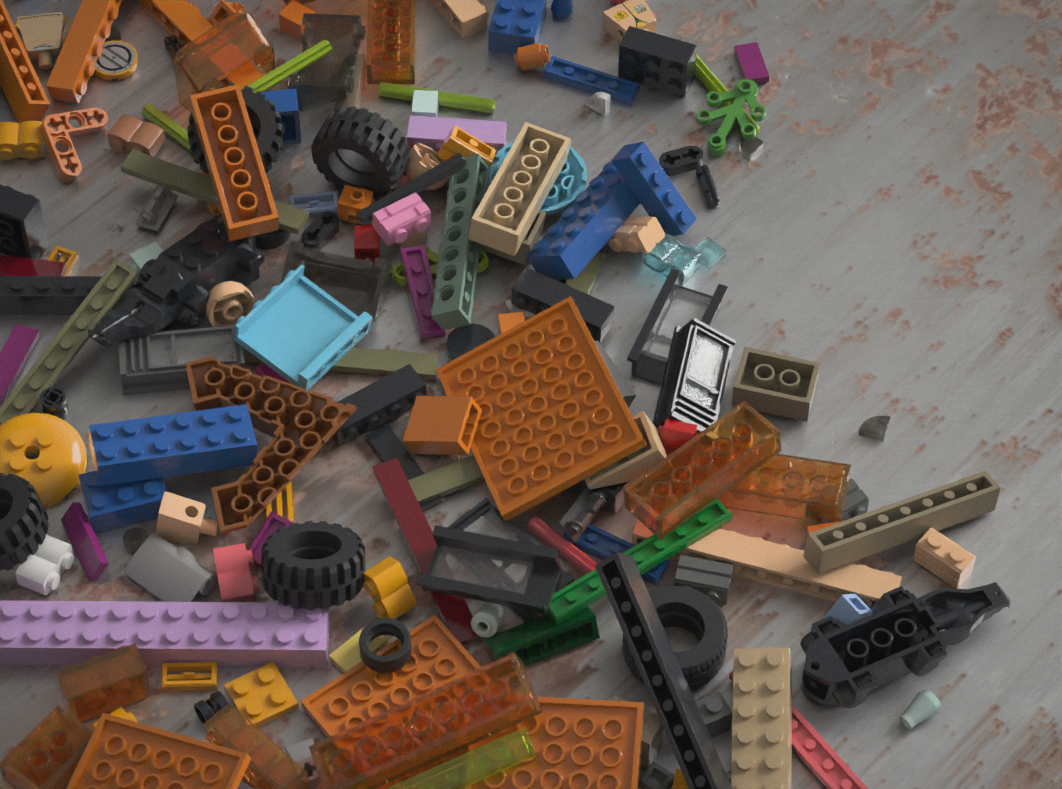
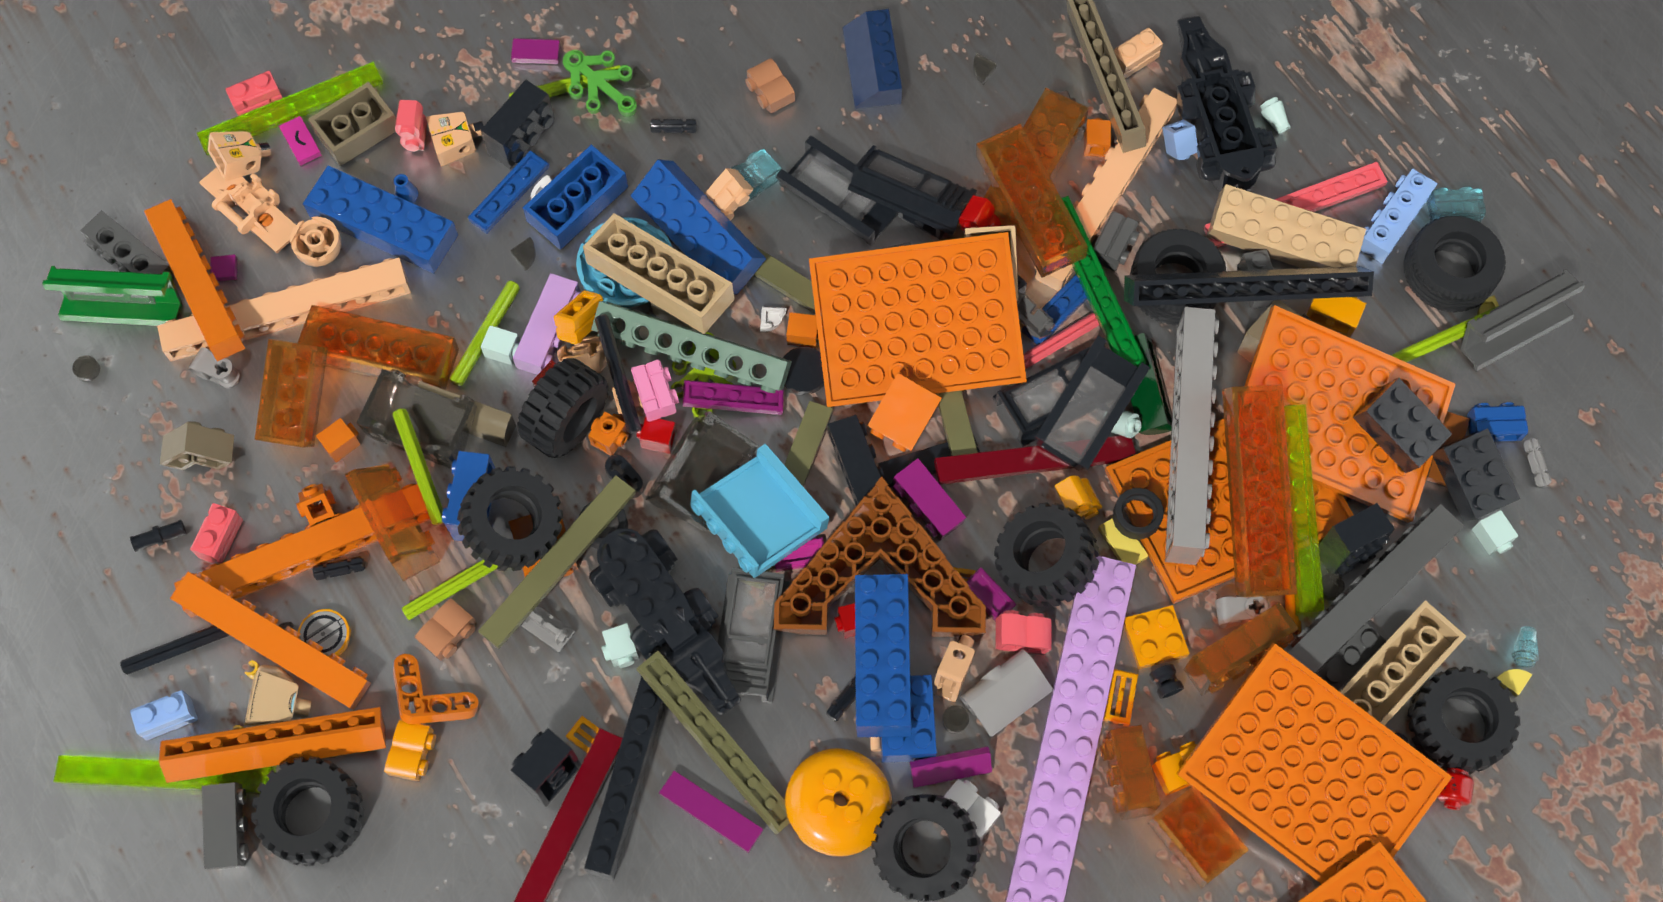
camera: 75 degrees left, 15 degrees up
black wheel [40,387,69,420] -> none
orange brick [190,84,279,242] -> none
light nougat cylinder [206,281,256,327] -> none
light blue tile [289,191,339,218] -> none
black brick [511,267,615,343] -> none
orange brick [514,43,550,71] -> none
blue brick [611,142,697,237] -> none
black beam [659,145,704,176] -> none
clear light blue tile [691,237,727,269] -> none
dark tan brick [731,347,820,422] -> none
none -> clear smoke tile [510,237,536,271]
none -> blue brick [522,145,628,250]
none -> nougat brick [745,58,795,113]
none -> dark blue slope [843,9,902,109]
none -> magenta brick [892,458,966,541]
none -> light grey brick [1165,307,1219,565]

